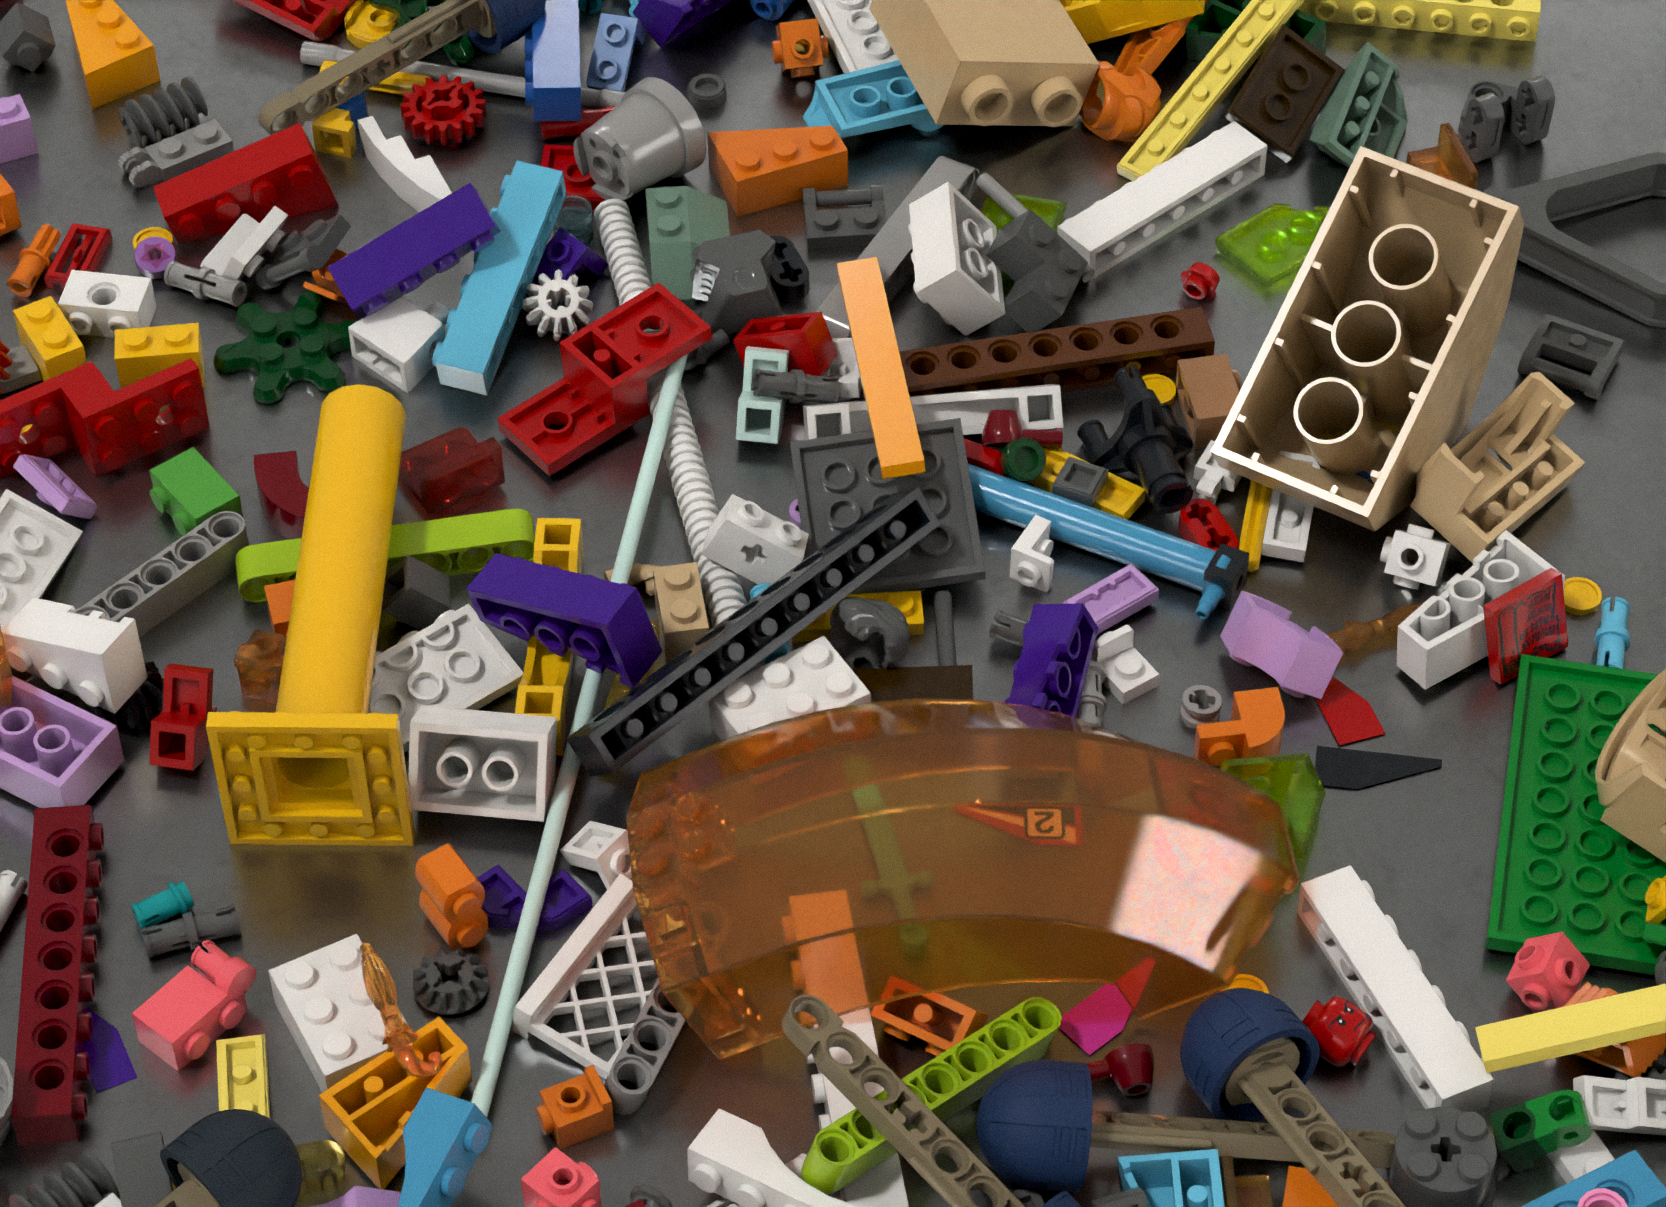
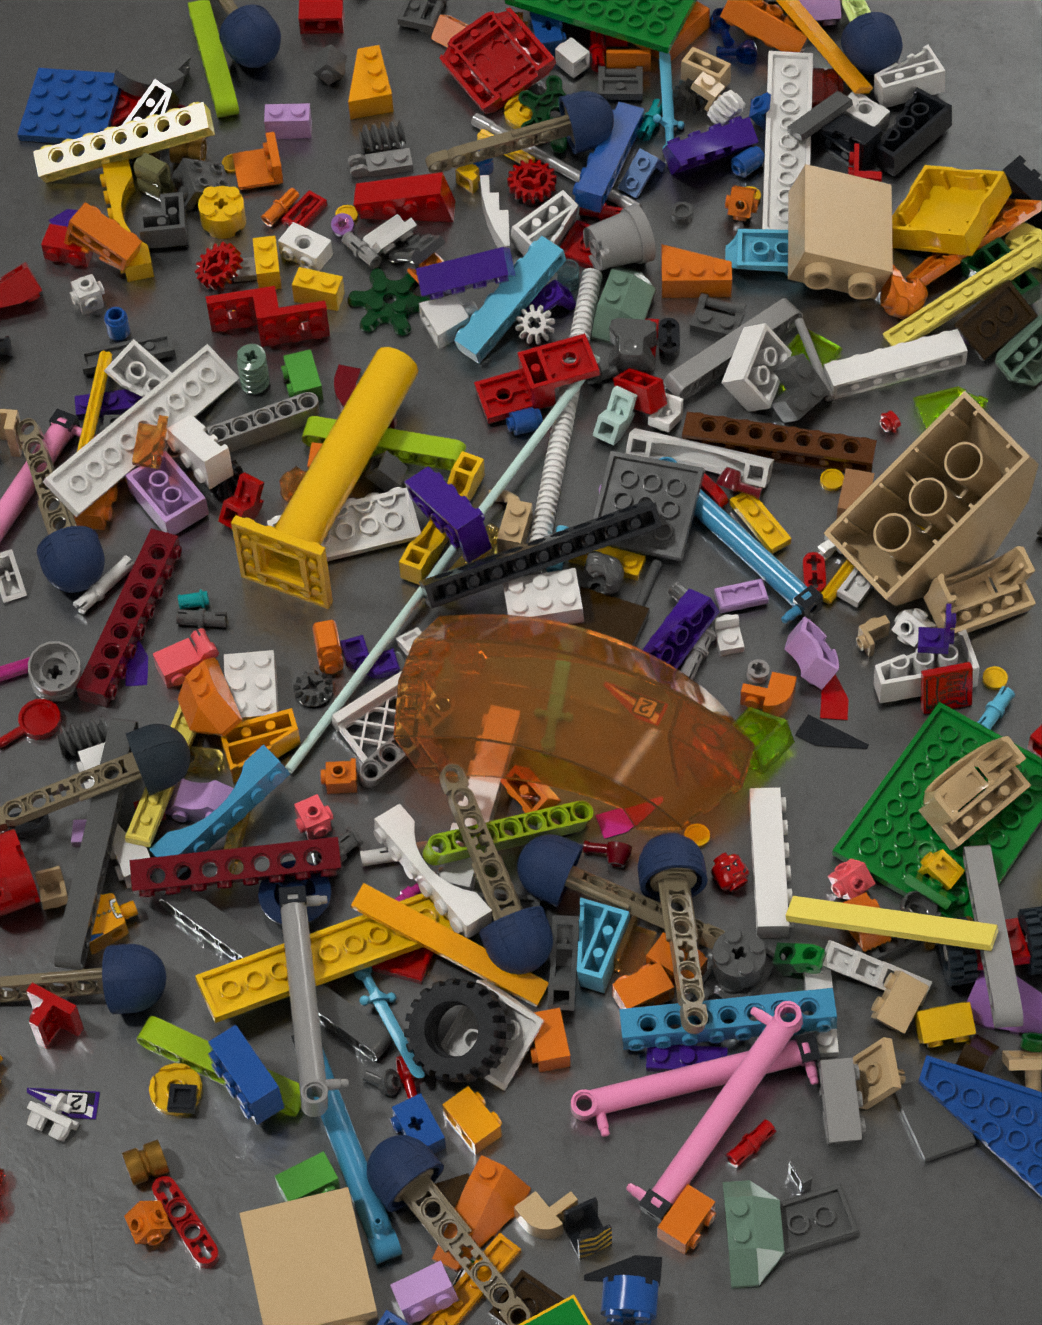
camera: 25 degrees right, 10 degrees up
lavender plate [13,454,98,519] -> none
clear orange piece [360,943,442,1078] -> none
clear red bracket [399,427,505,516] -> none
white brick [408,705,557,822] -> none
white brick [701,494,809,584] -> none
dark grey pin [752,369,840,403] -> none
light orange tile [836,257,926,479] -> none
dark green tile [1000,438,1046,482] -> none
white bracket [1009,515,1054,592] -> none
dark grey tile [1052,457,1109,507] -> none
black wheel [1077,365,1193,514] -> none
clear orange piece [1326,603,1423,651] -> none
none -> orange wedge [178,657,243,736]
none -> sand green piece [237,344,270,394]
none -> blue brick [506,407,543,436]
none -> white wedge [510,190,578,256]
none -> tan bracket [856,615,890,657]
none -> dark purple bracket [918,603,956,654]

